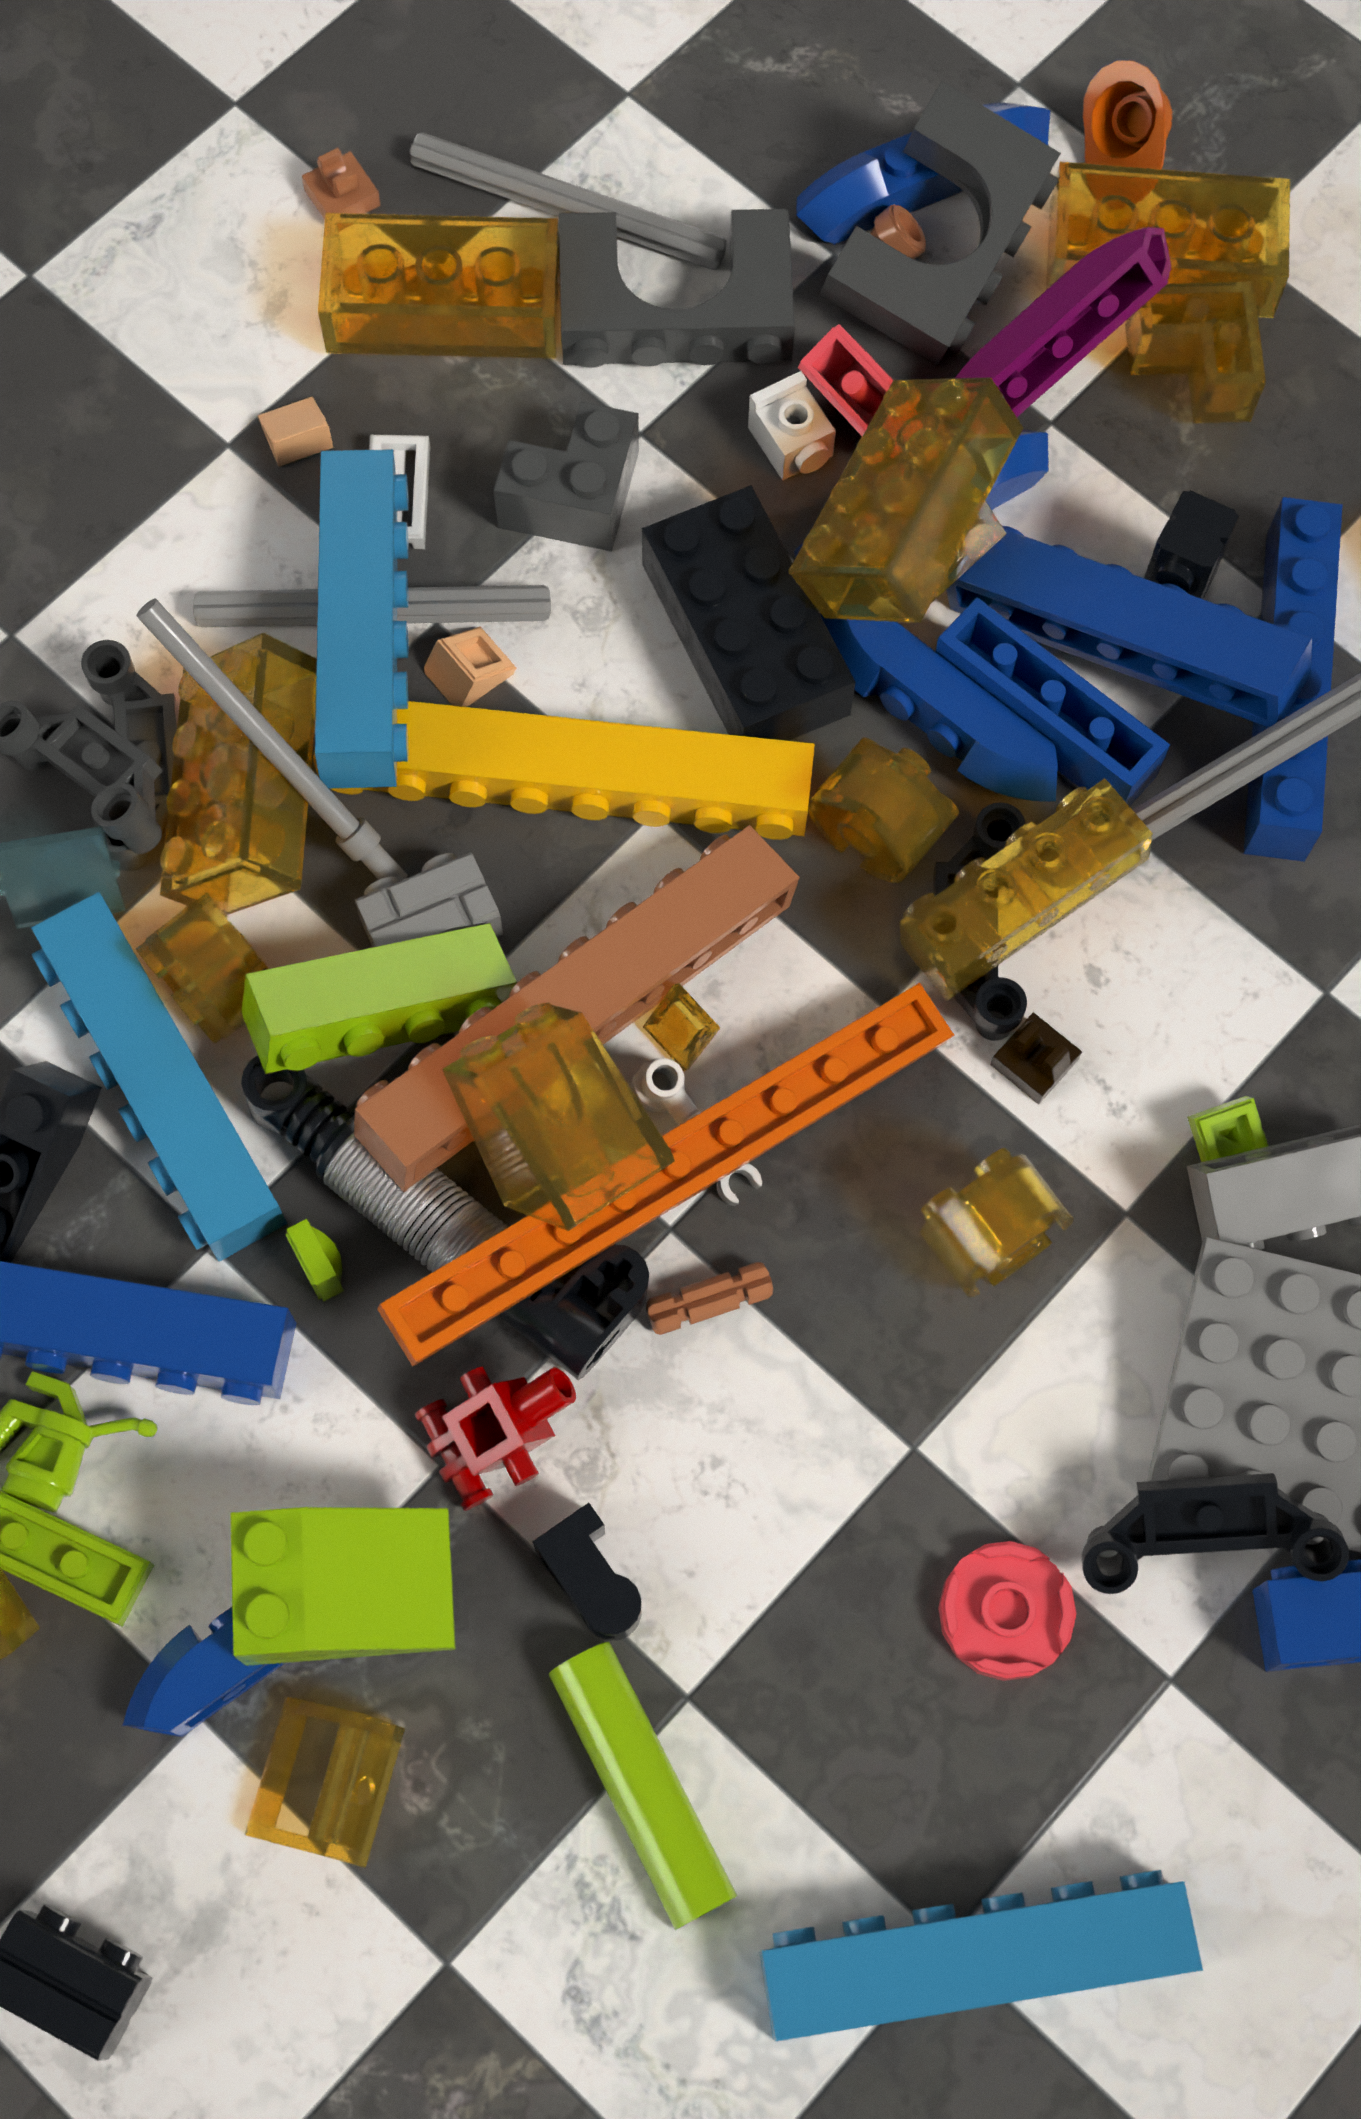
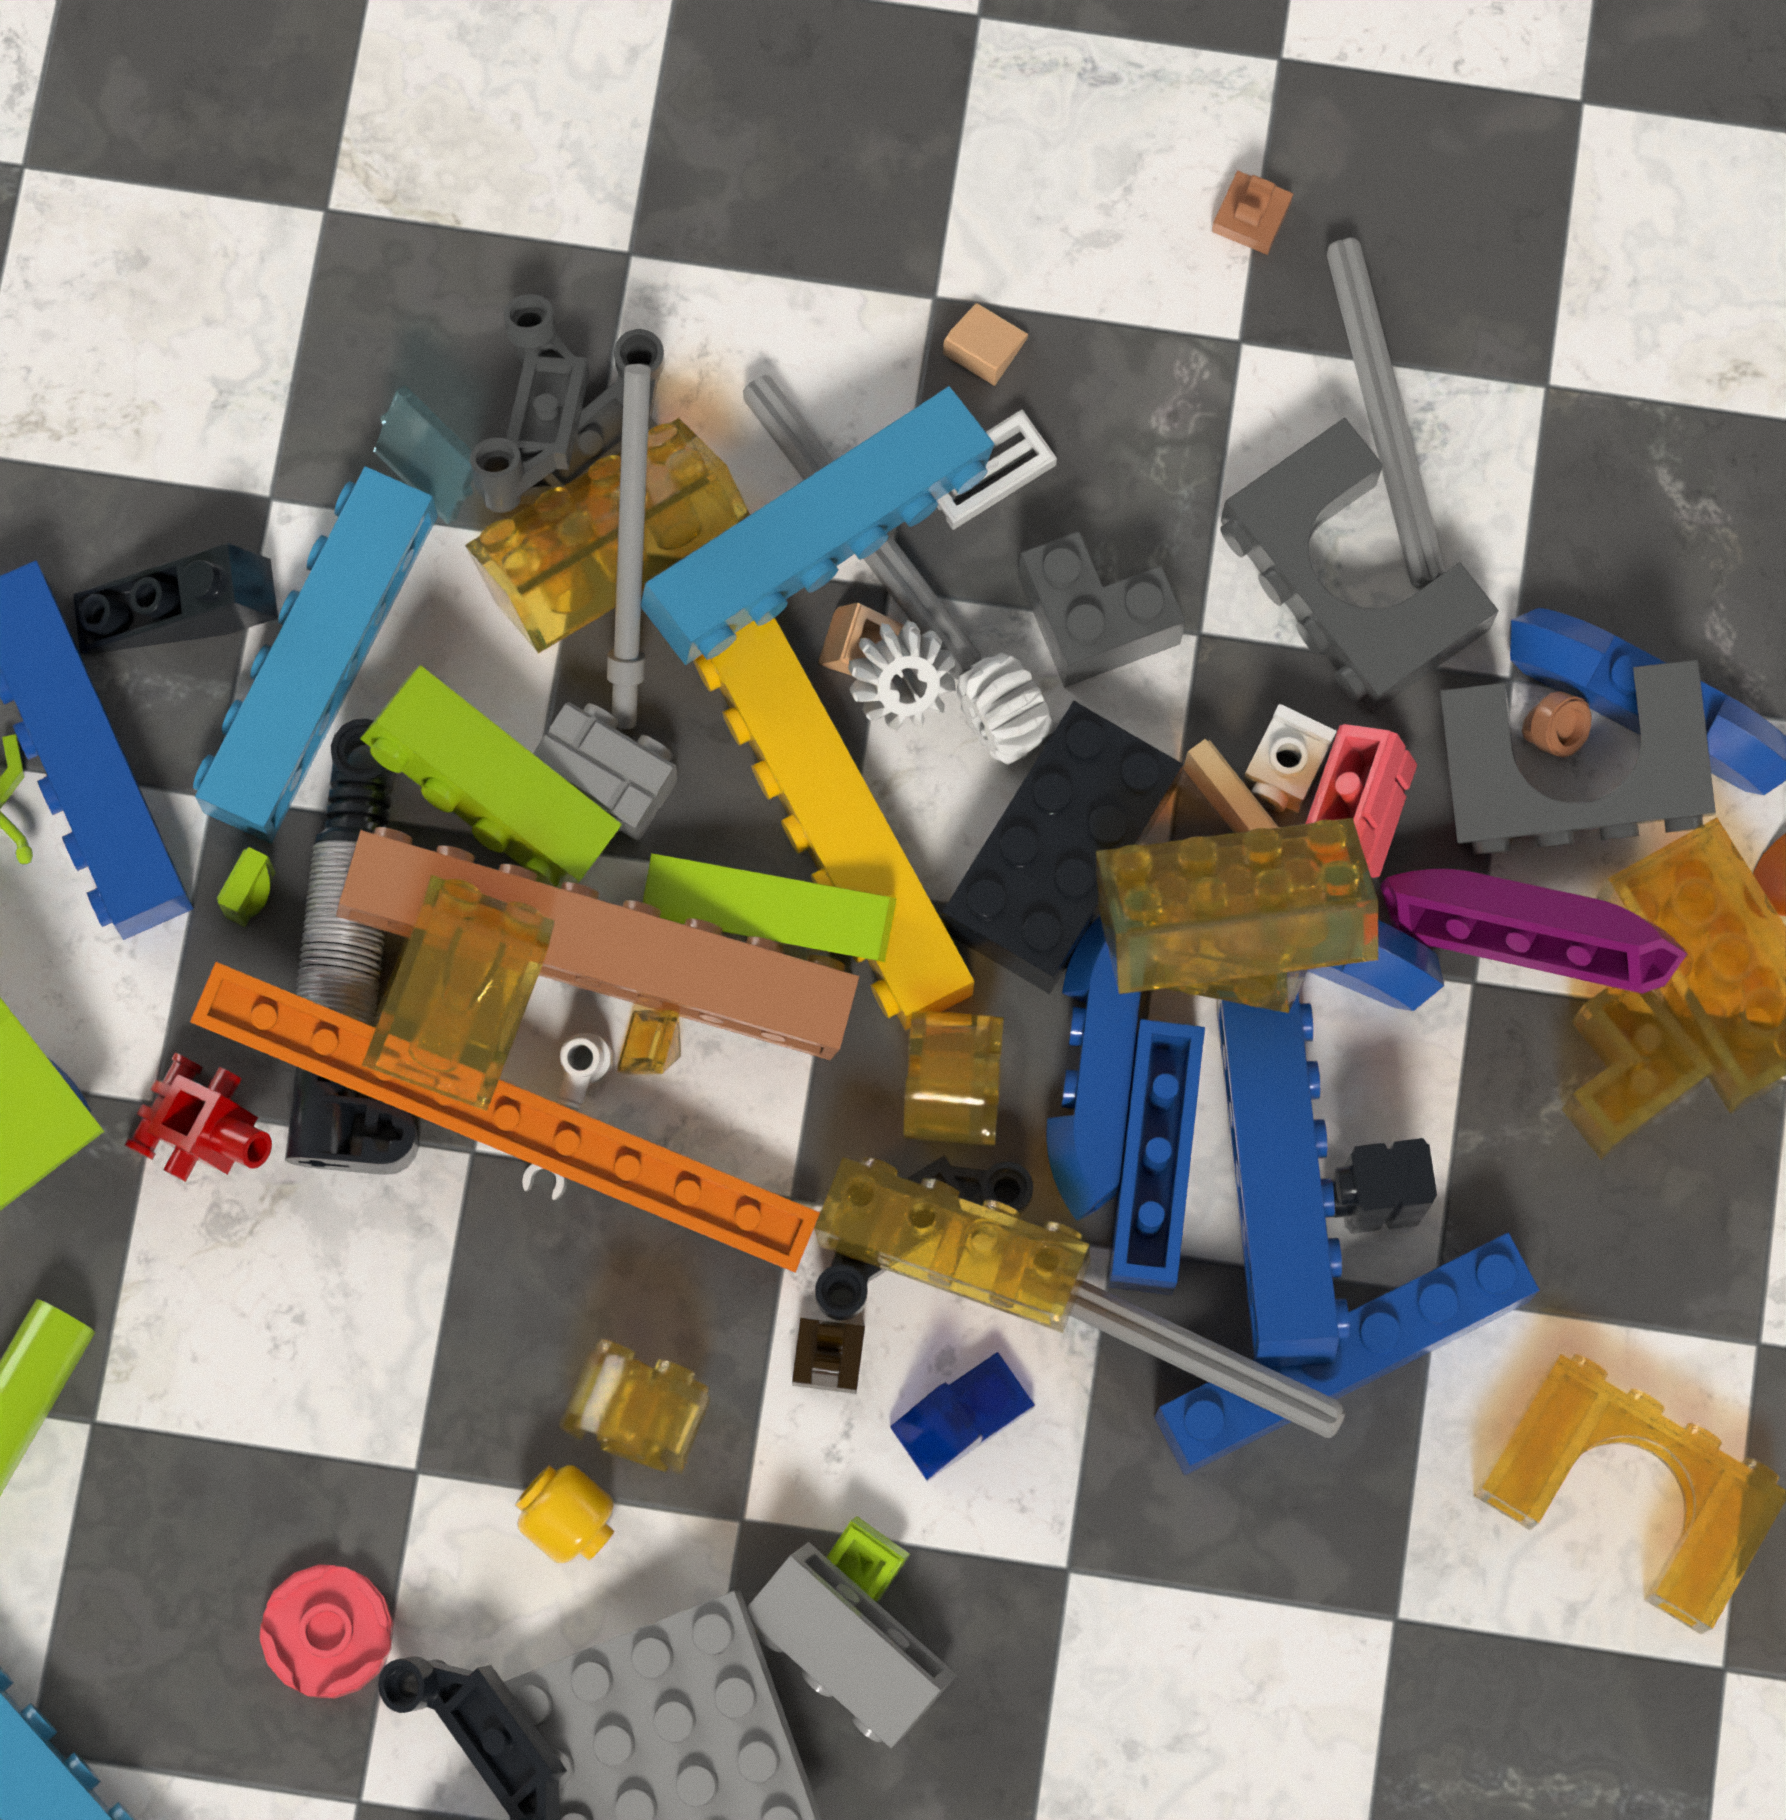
camera: 55 degrees right, 5 degrees up
clear yellow brick [136,892,269,1044] -> none
clear yellow brick [318,213,560,358] -> none
black leg [532,1502,642,1641] -> none
nougat axle [646,1262,773,1335] -> none
none -> yellow head [515,1465,614,1563]
none -> lime tile [642,853,897,962]
none -> white gear [848,620,956,731]
none -> clear blue slope [890,1352,1035,1482]
none -> white gear [957,652,1054,765]
none -> tan tile [1183,739,1284,866]

